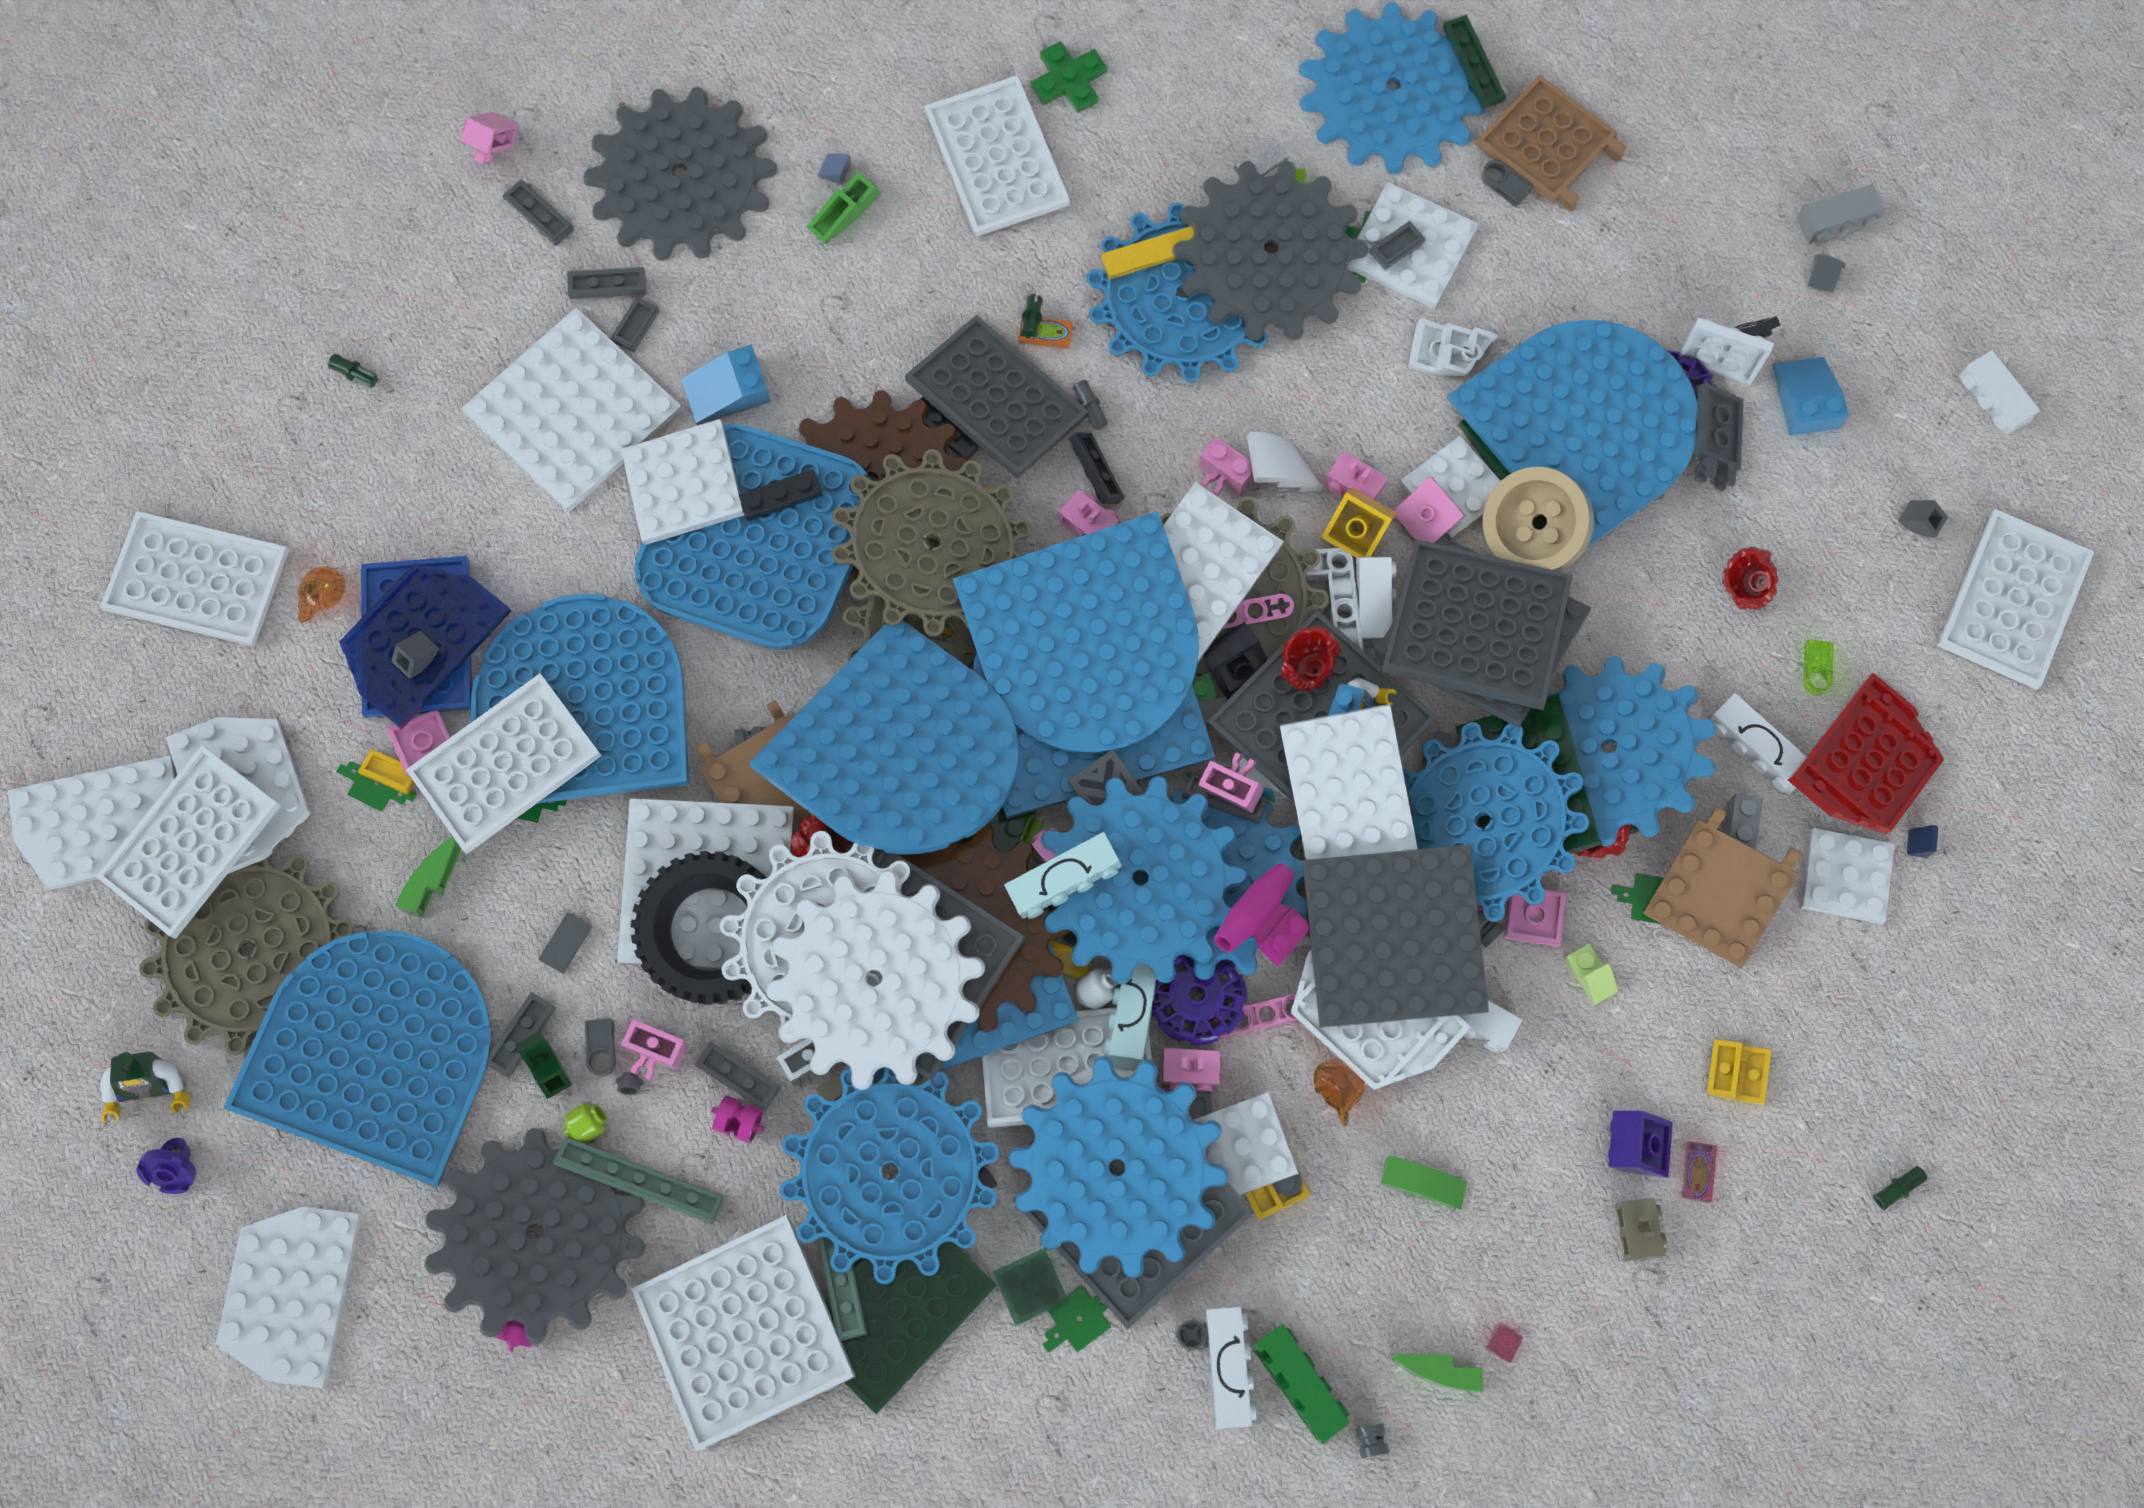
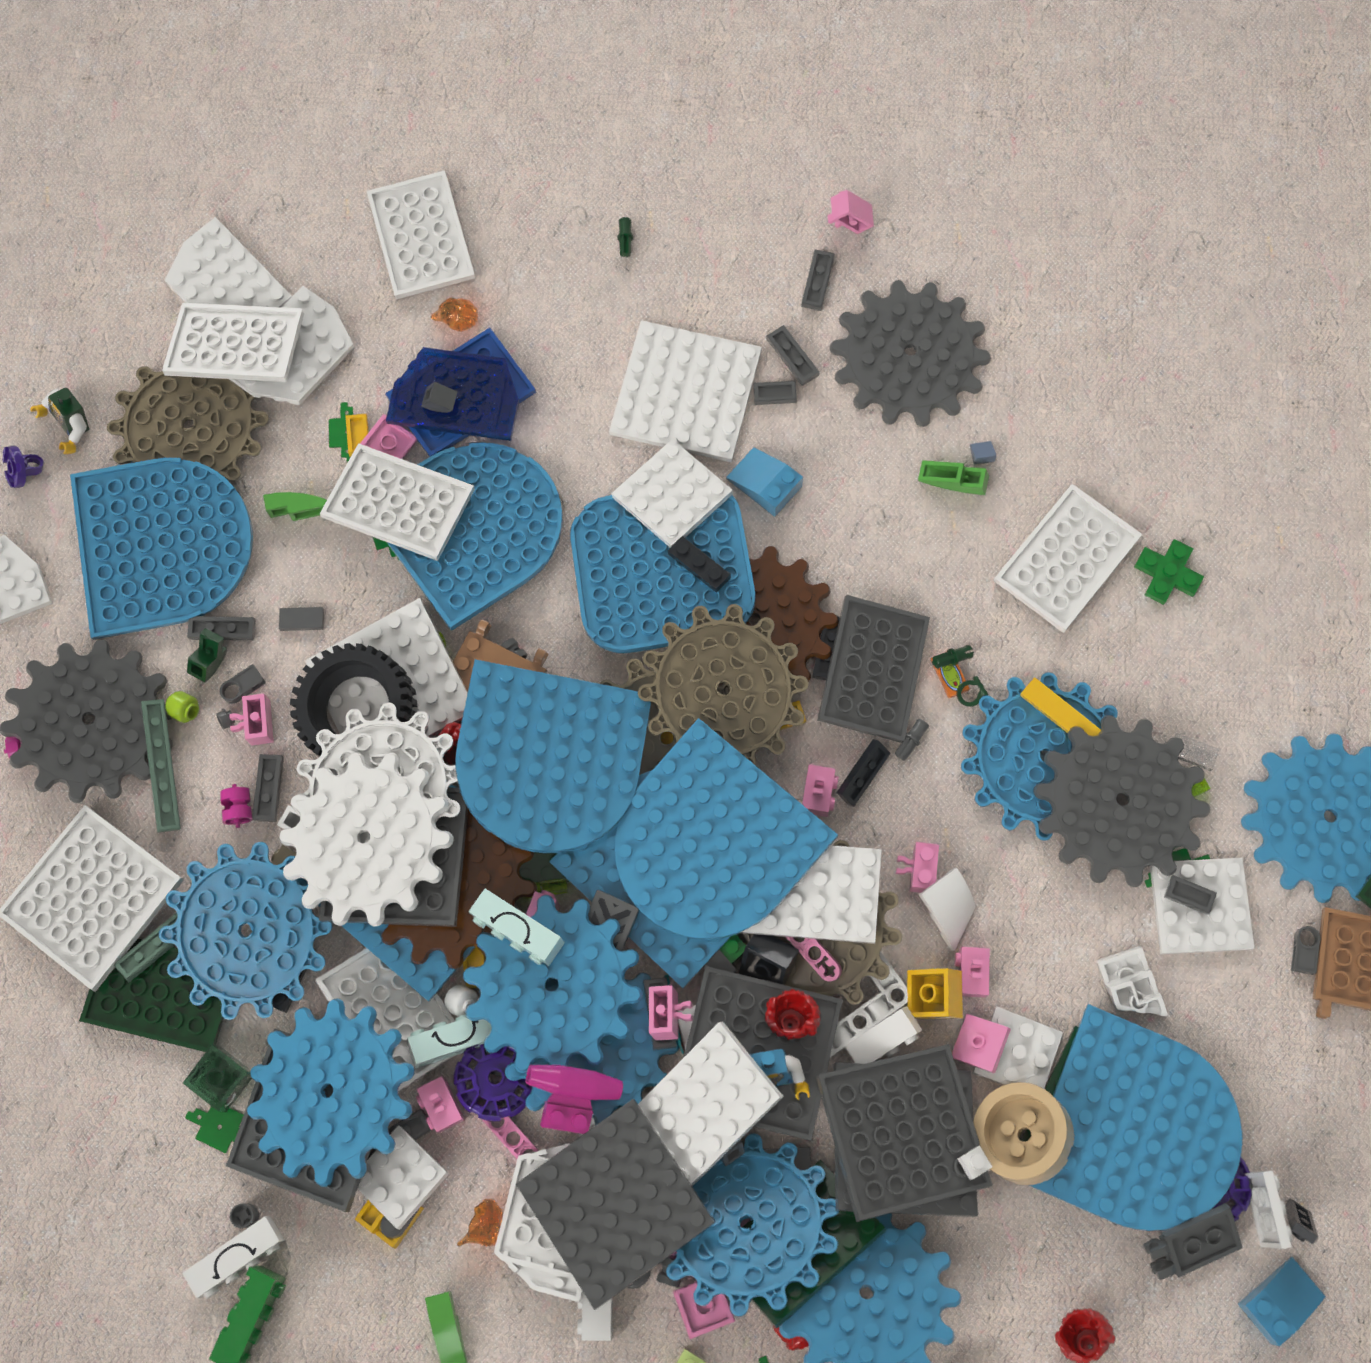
camera: 65 degrees right, 0 degrees up
none -> dark green piece [956,676,989,707]
none -> white plate [957,1145,992,1180]

